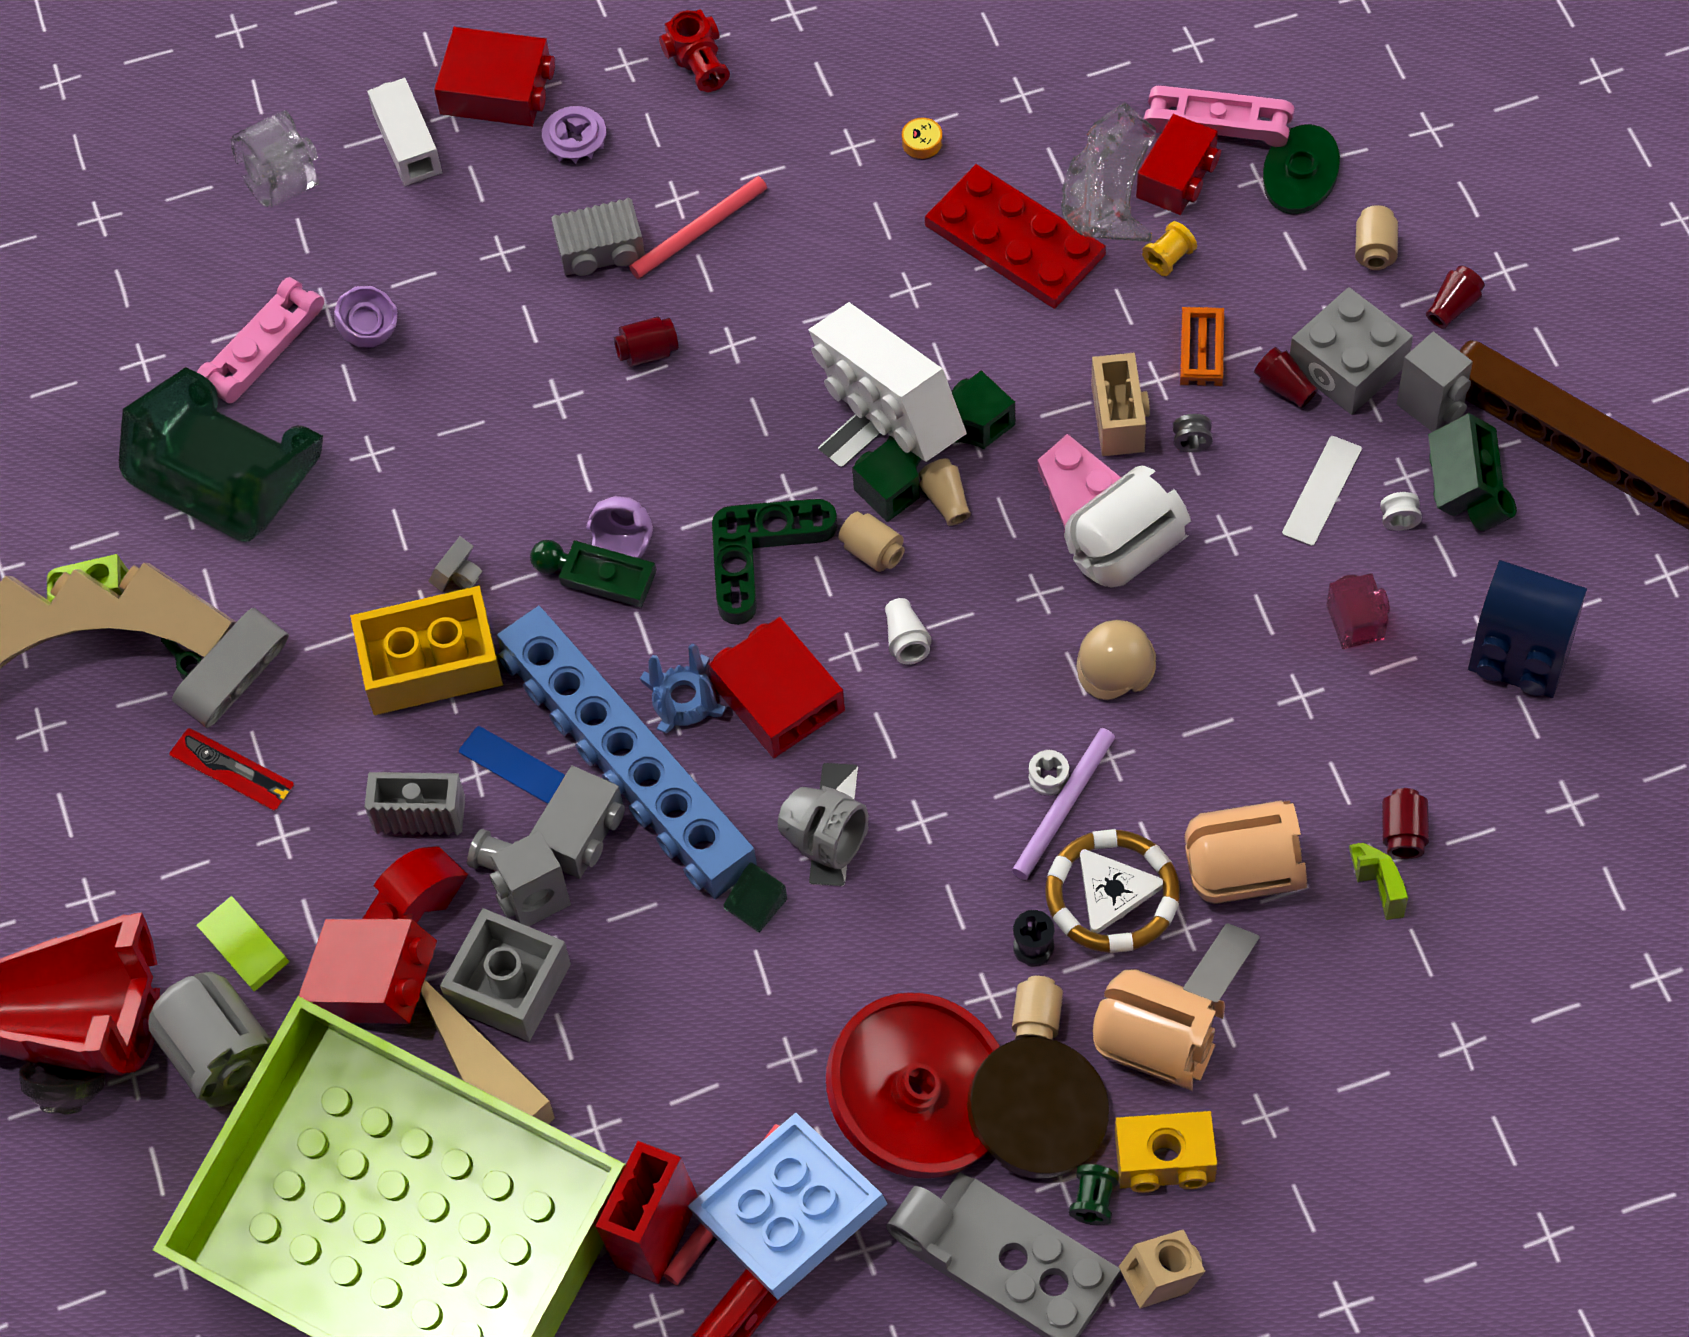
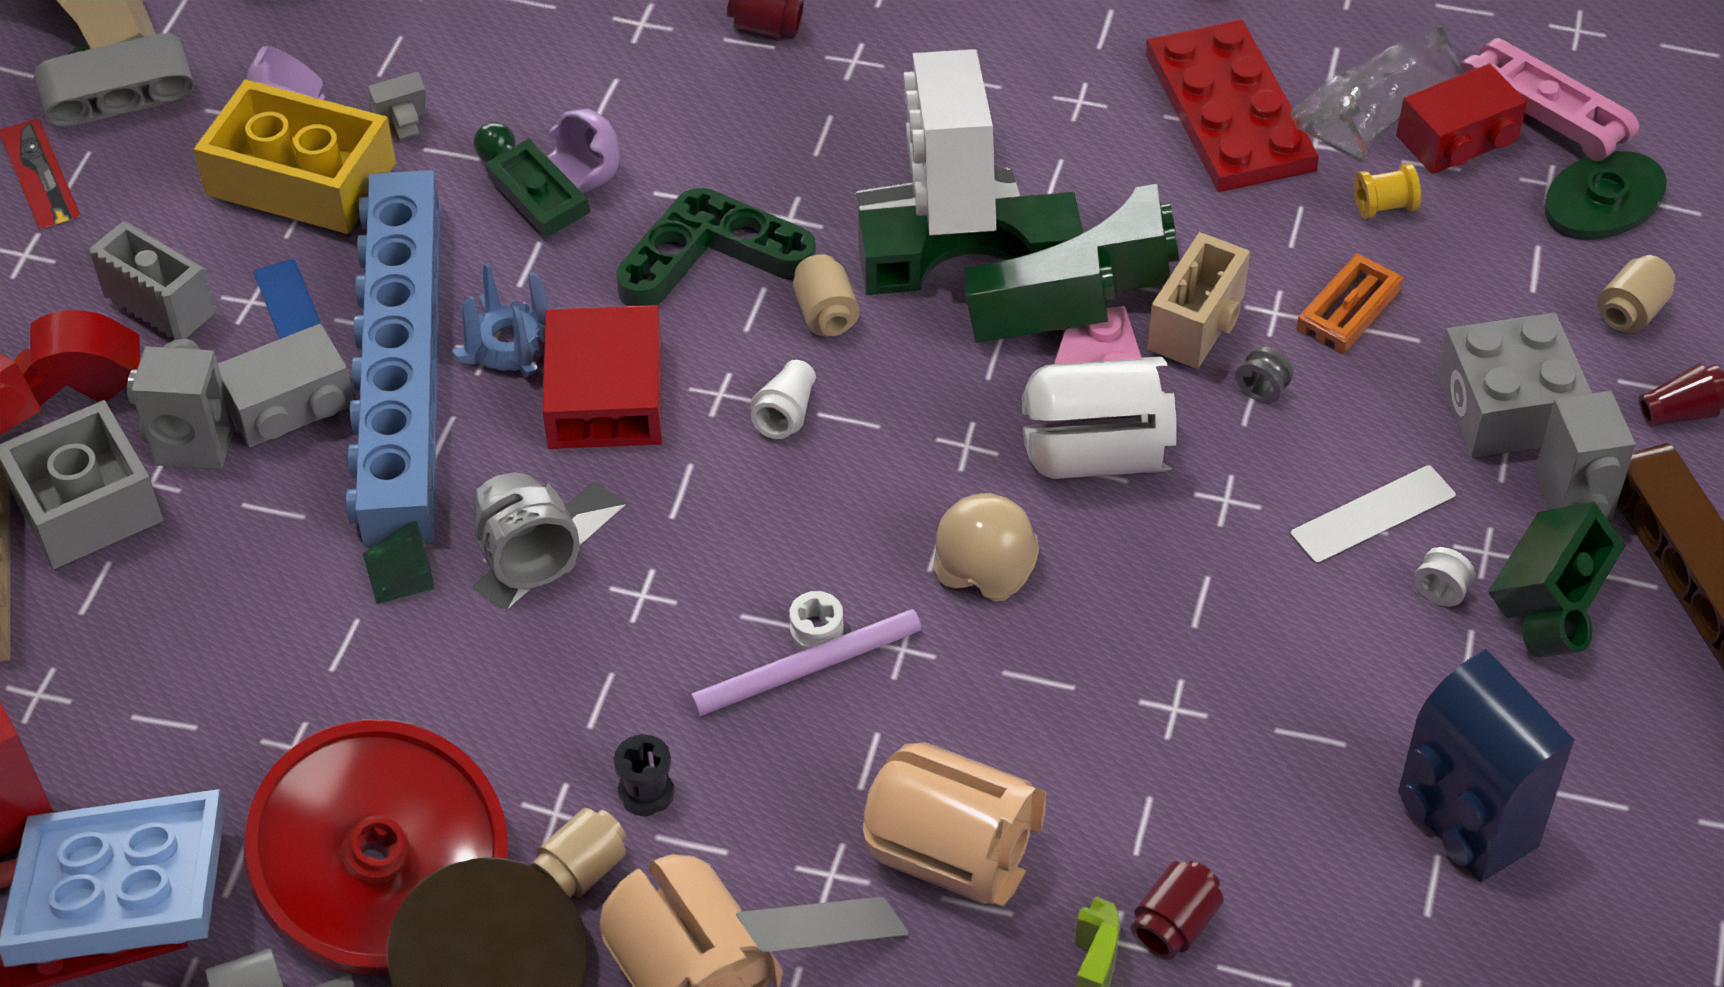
camera: 30 degrees right, 10 degrees down
tan cone [919,458,971,526] -> none
piece [1045,829,1180,953] -> none
dark red cone [1254,347,1318,408] -> none
clear pink brick [1326,573,1390,649] -> none
none -> lavender hair [246,46,325,100]
none -> dark green arch [965,184,1180,343]

